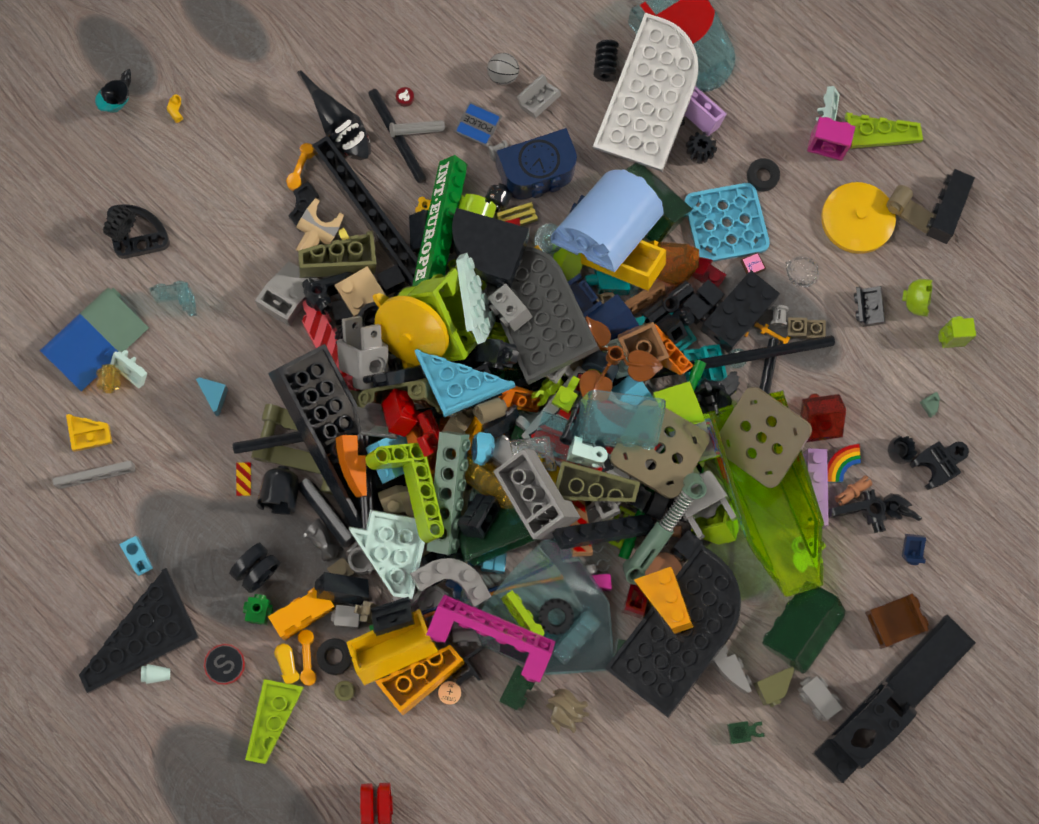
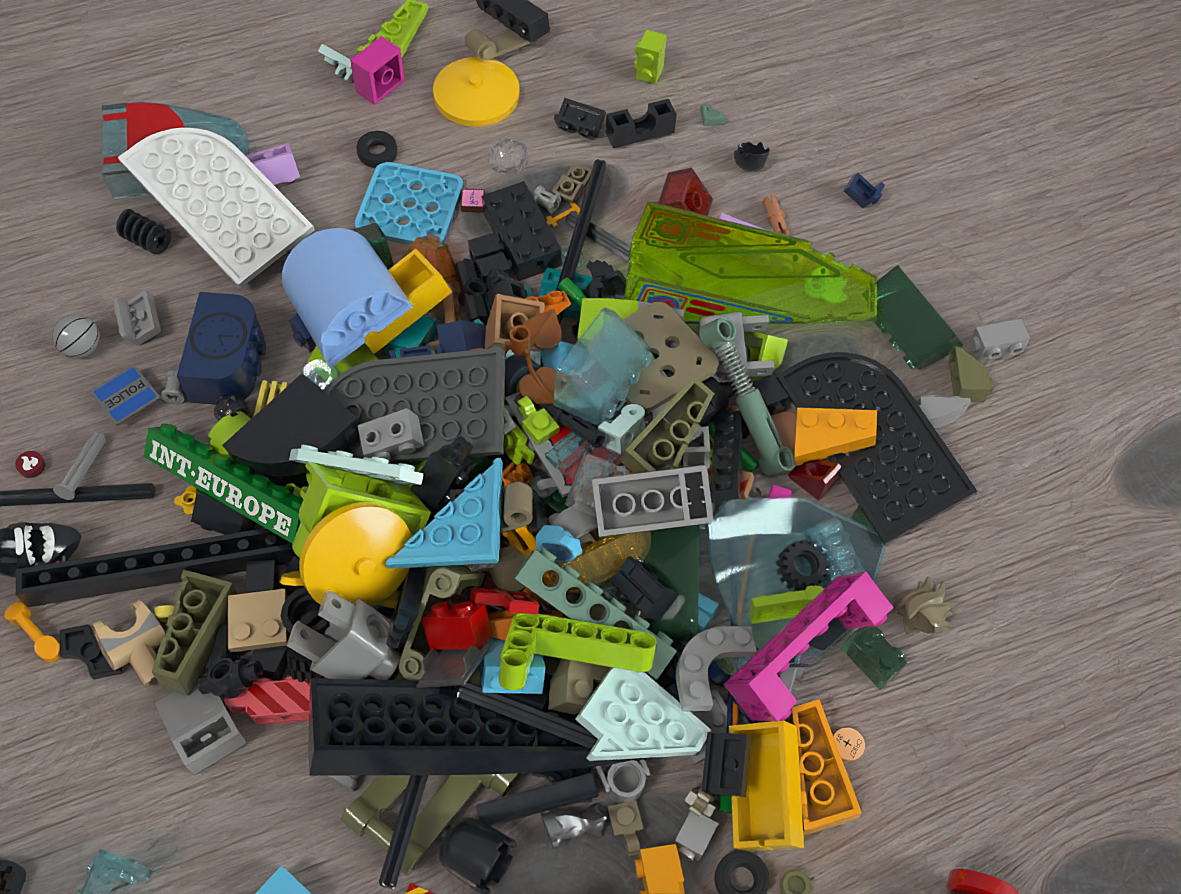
camera: 60 degrees left, 15 degrees down
black brick [314,572,369,605] -> none
orange slope [336,435,367,498] -> none
black bracket [452,645,486,686] -> none
dark red slope [685,256,727,288] -> none
black gear [686,131,717,163] -> none
dark tan piece [715,387,812,488] -> none
clear green plate [727,721,765,744] -> none
black piece [812,614,976,783] -> none
tile [827,444,861,483] -> none
black piece [828,489,887,534] -> none
reddish brown panel [865,593,929,649] -> none
black piece [883,493,922,521] -> none
lime cylinder [902,279,933,317] -> none
black piece [909,441,969,490] -> none
none -> black arch [605,99,677,149]

